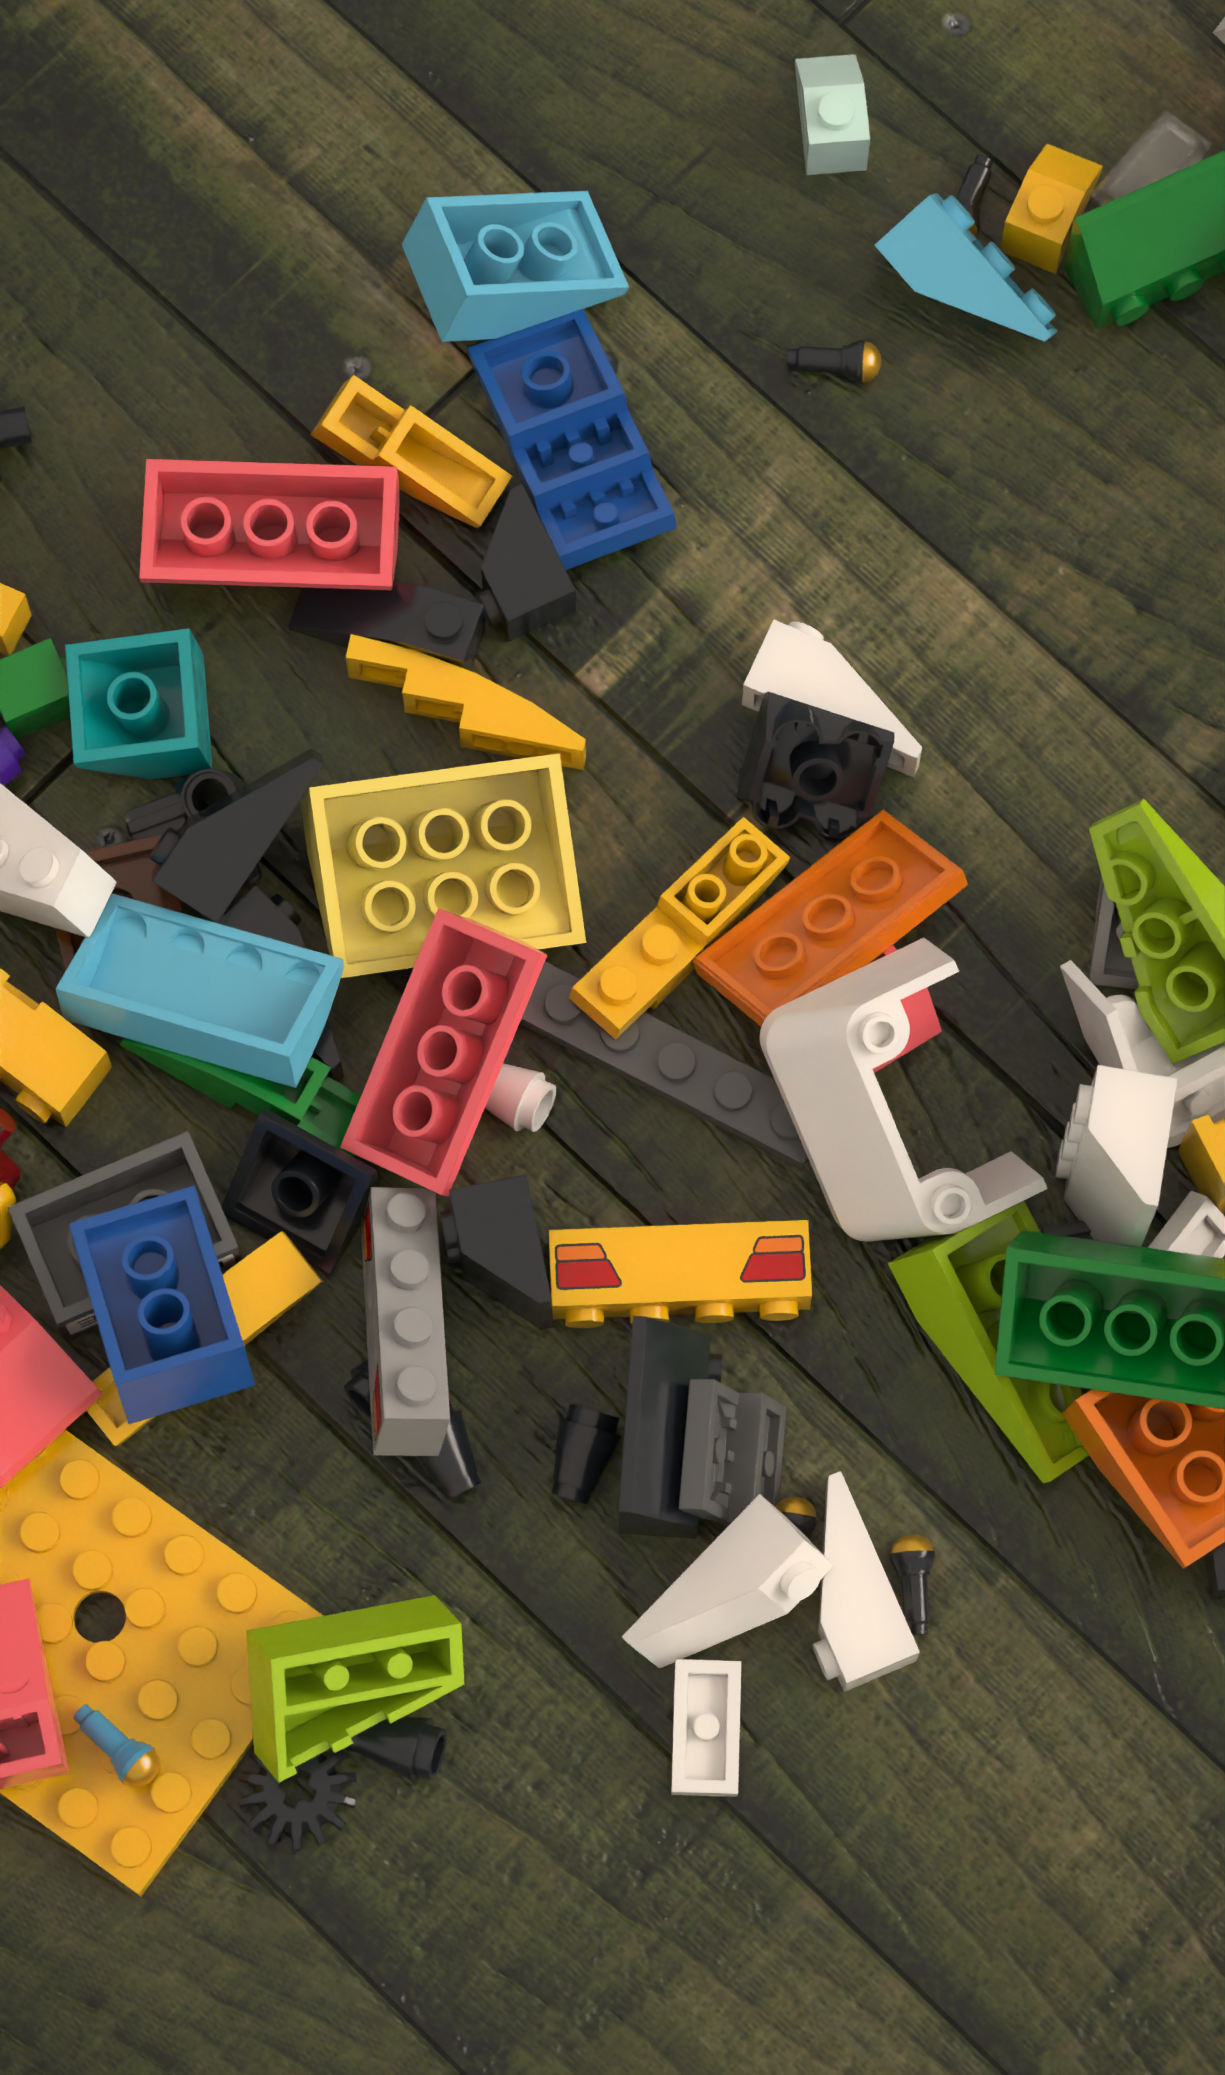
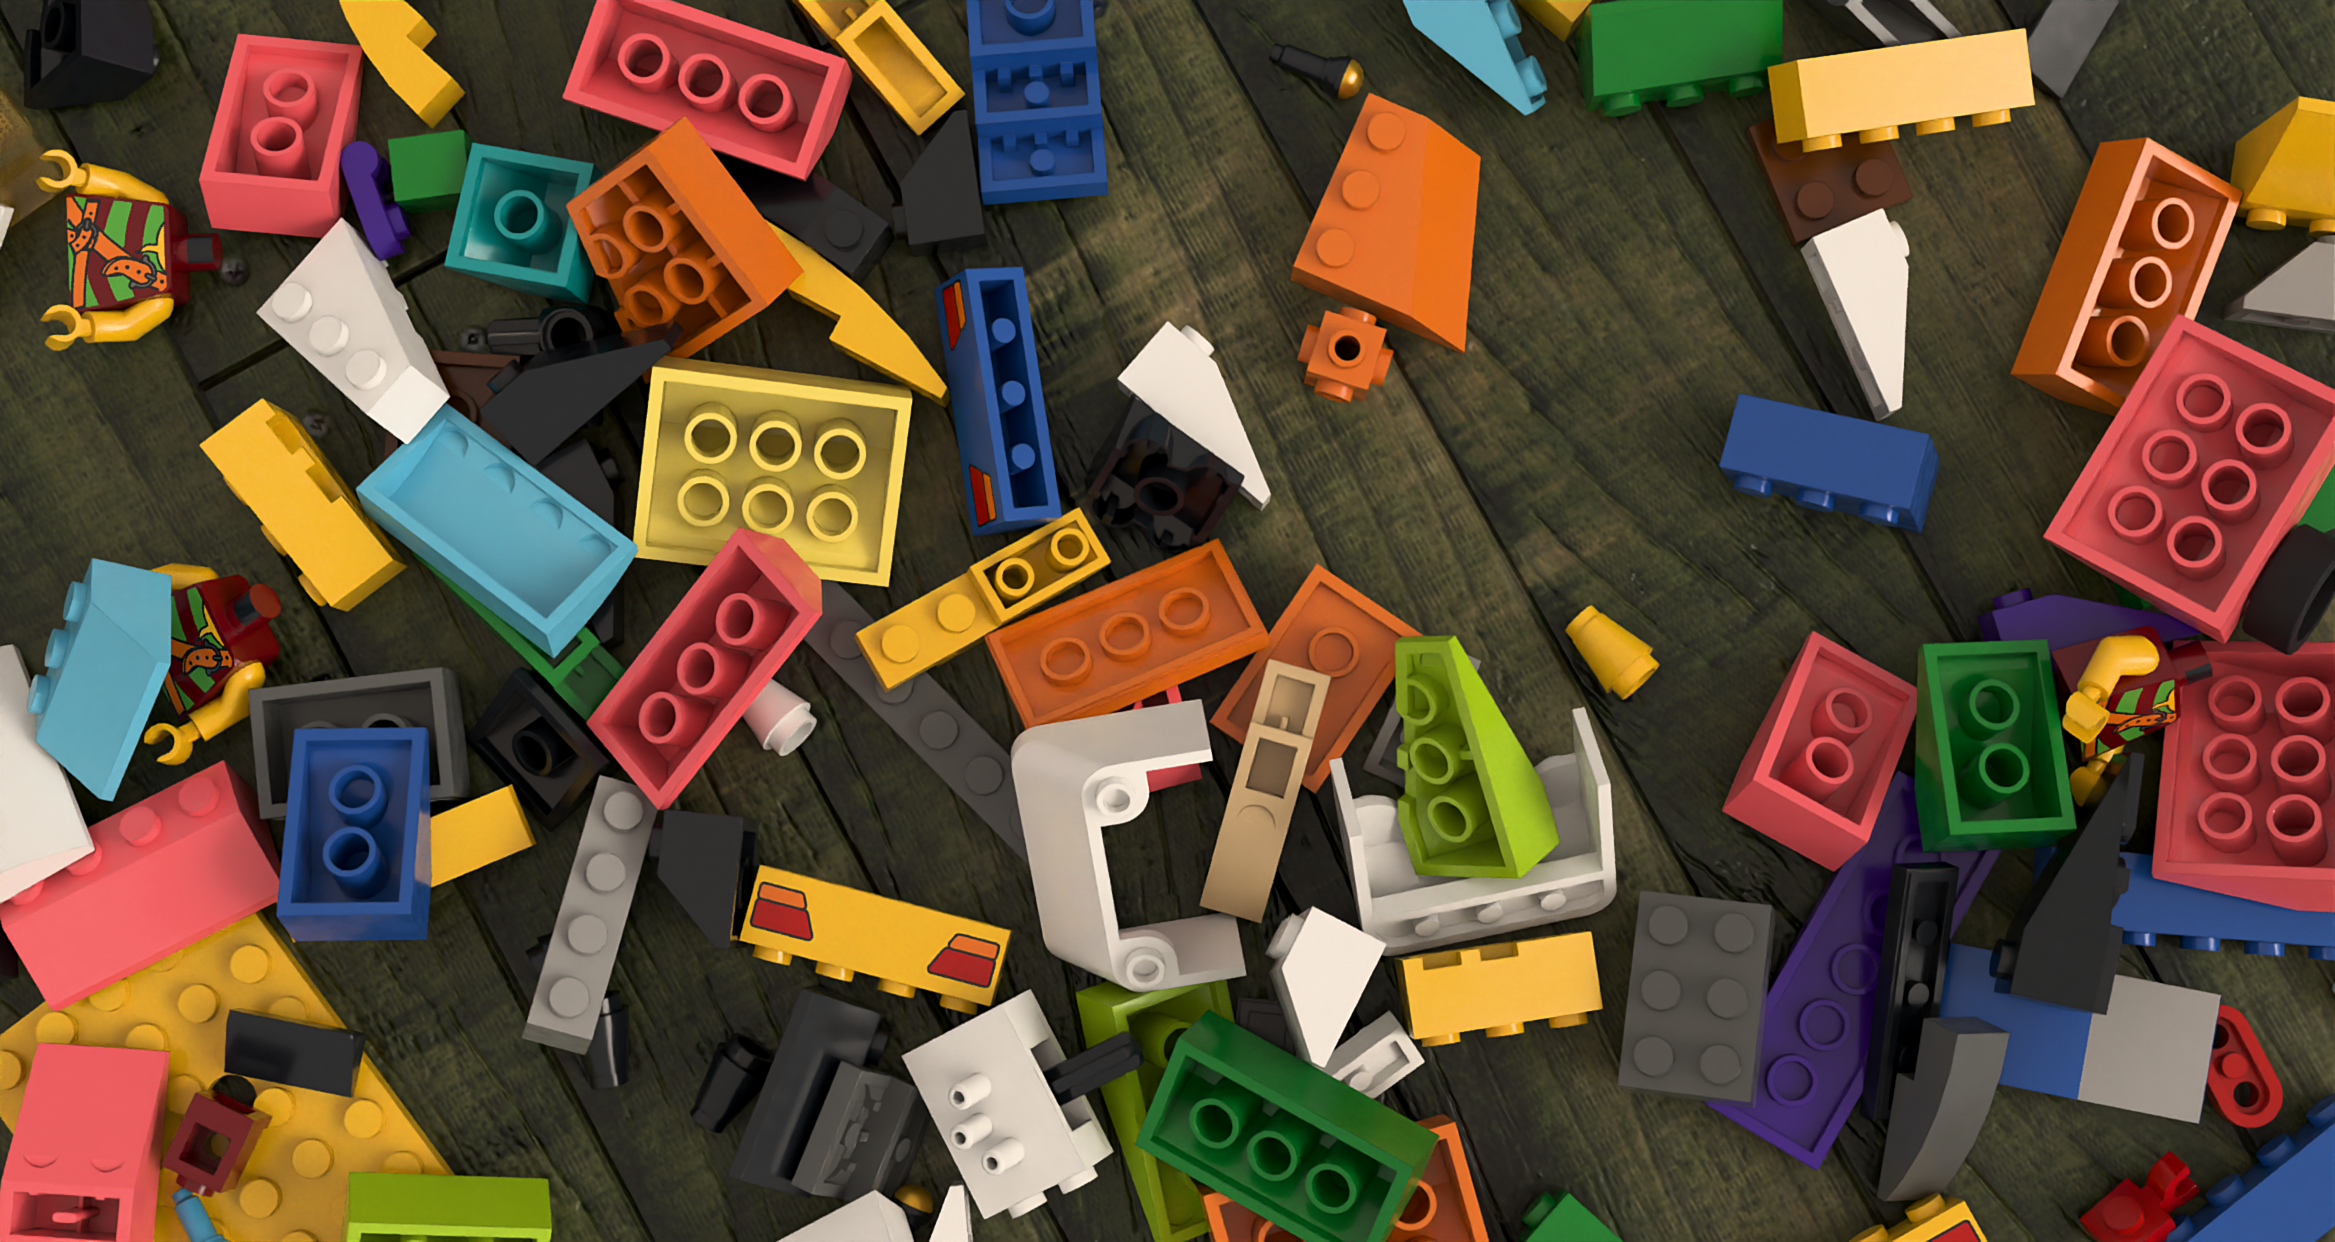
camera: 20 degrees right, 10 degrees up
none -> dark red brick [161,1089,273,1197]
none -> black slope [224,1008,367,1098]
none -> orange wedge [565,115,804,384]
none -> white piece [902,989,1144,1219]
none -> blue brick [934,267,1062,537]
none -> tan slope [1199,659,1331,923]
none -> orange plate [1209,564,1422,795]
none -> orange wedge [1291,93,1481,355]
none -> orange brick [1297,307,1394,404]

